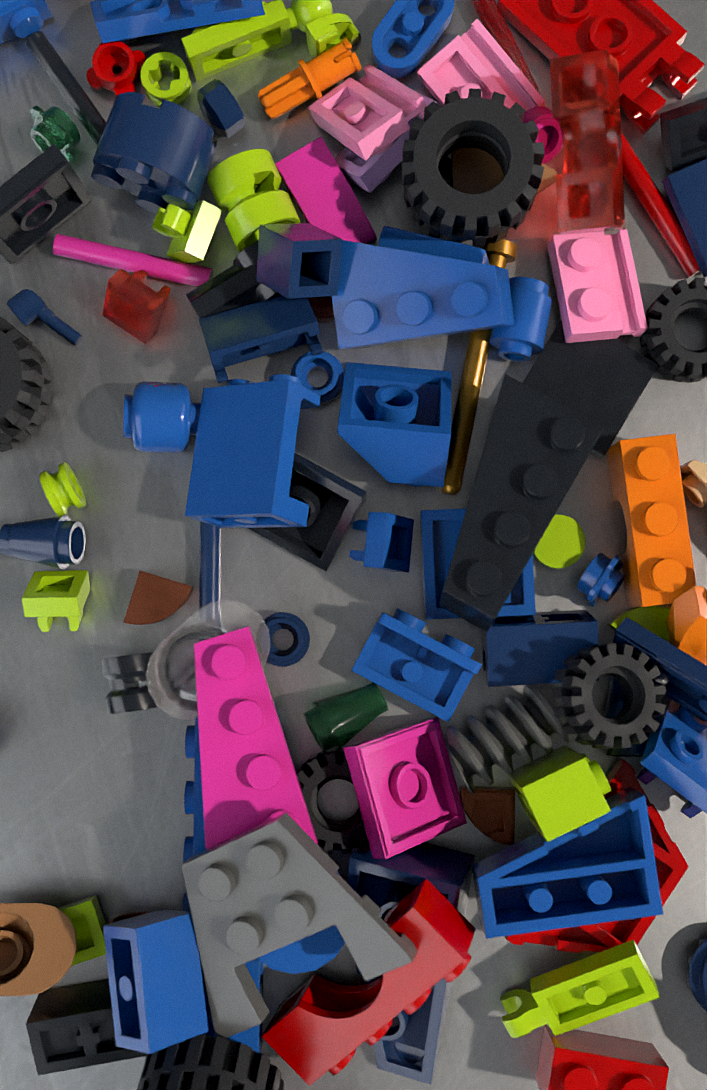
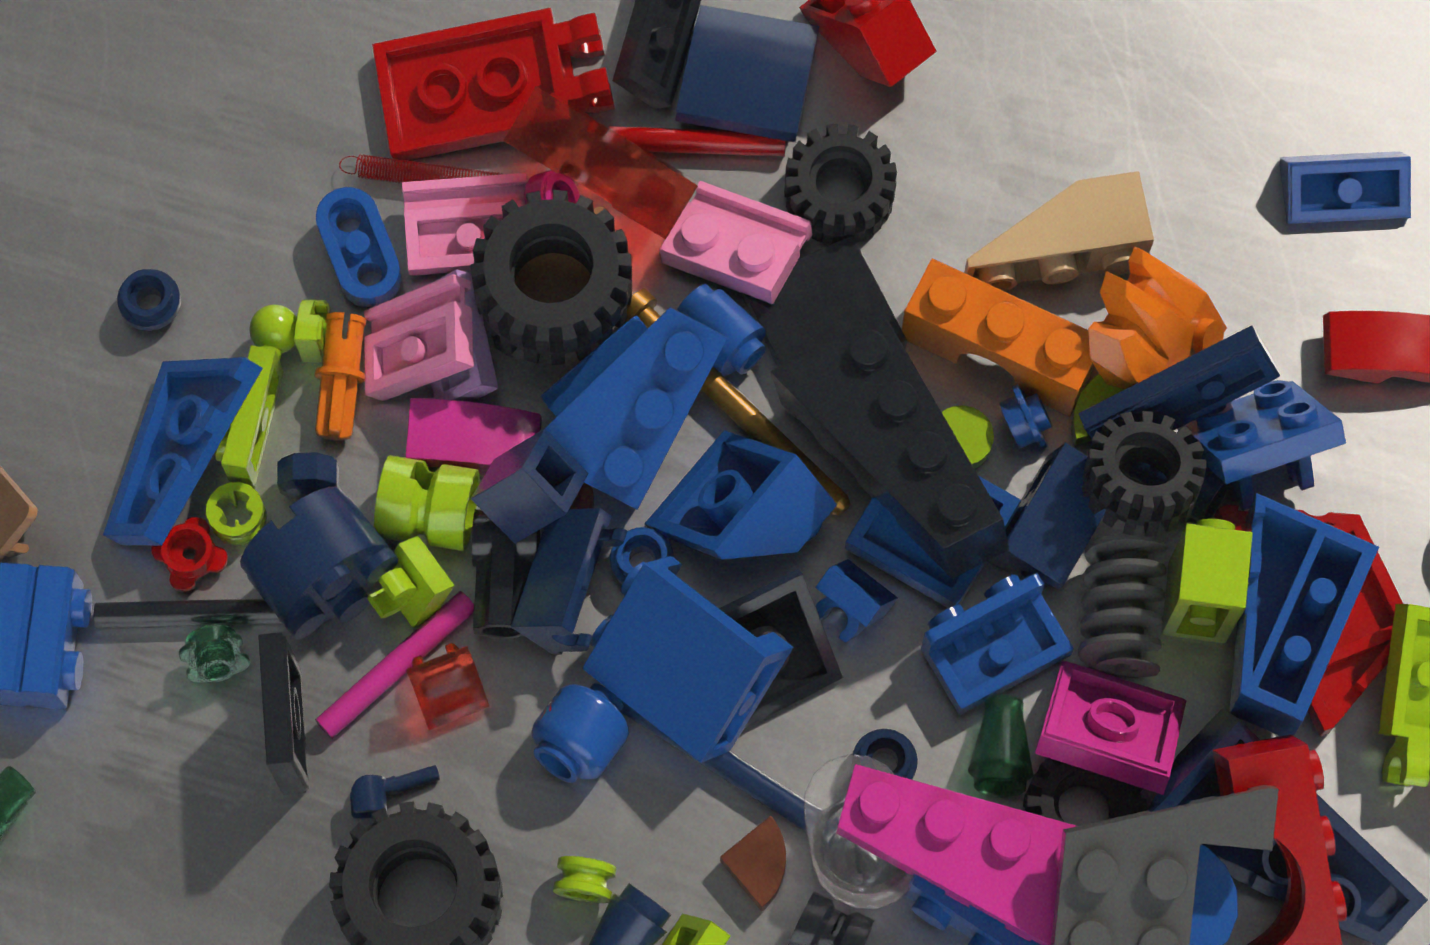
camera: 60 degrees left, 15 degrees down
copper tile [459,786,516,845] -> none

